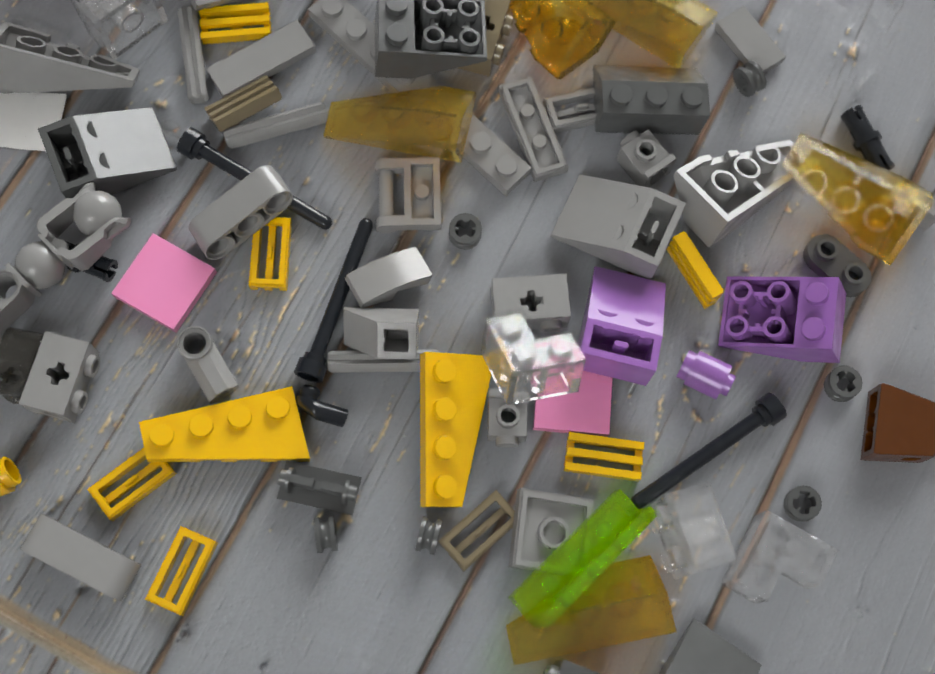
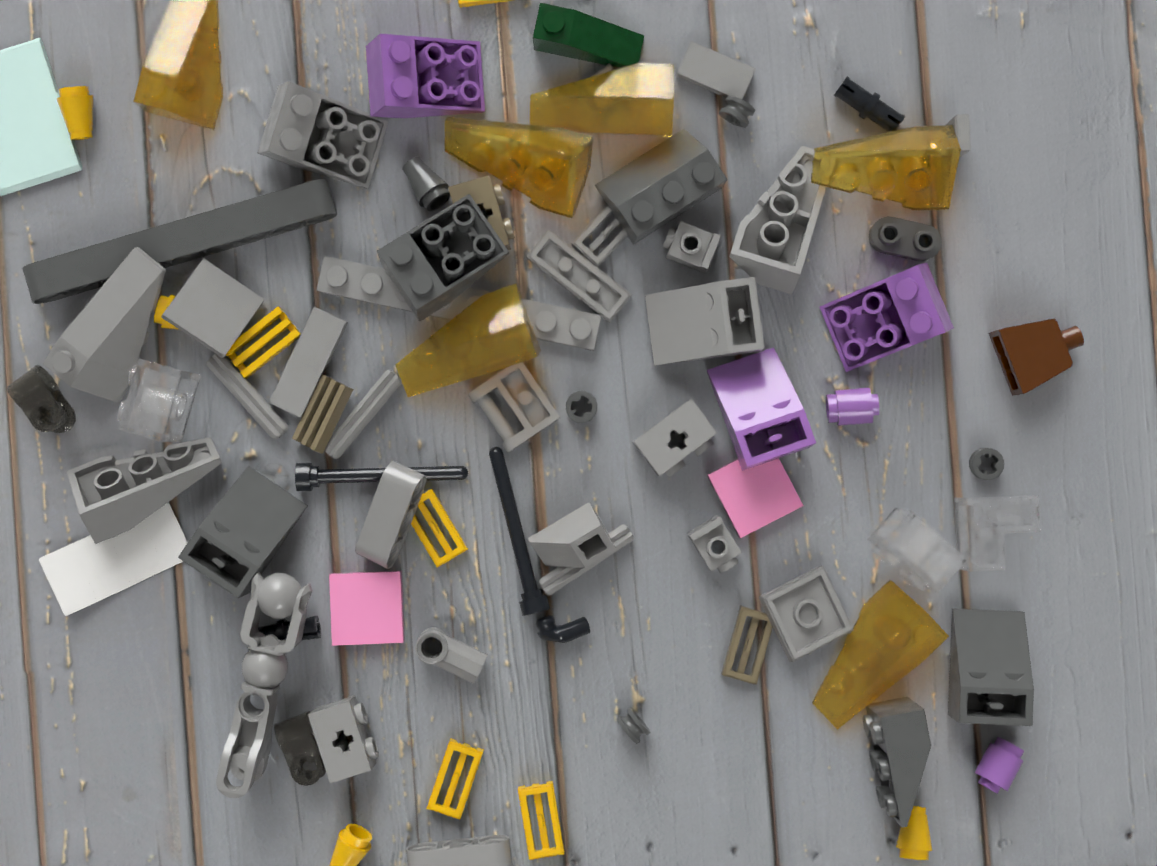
camera: 25 degrees left, 15 degrees up
yellow wing [139,386,310,462] -> none
dark grey hinge [277,461,362,516] -> none
light grey slope [345,247,433,308] -> none
dark grey bush [415,516,442,555] -> none
yellow wing [420,352,495,508] -> none
clear brick [481,313,586,405] -> none
clear neon green fence [508,489,658,627] -> none
yellow tile [563,432,645,482] -> none
black piece [629,392,787,511] -> none
yellow tile [666,231,724,309] -> none
dark grey bush [824,365,863,402] -> none

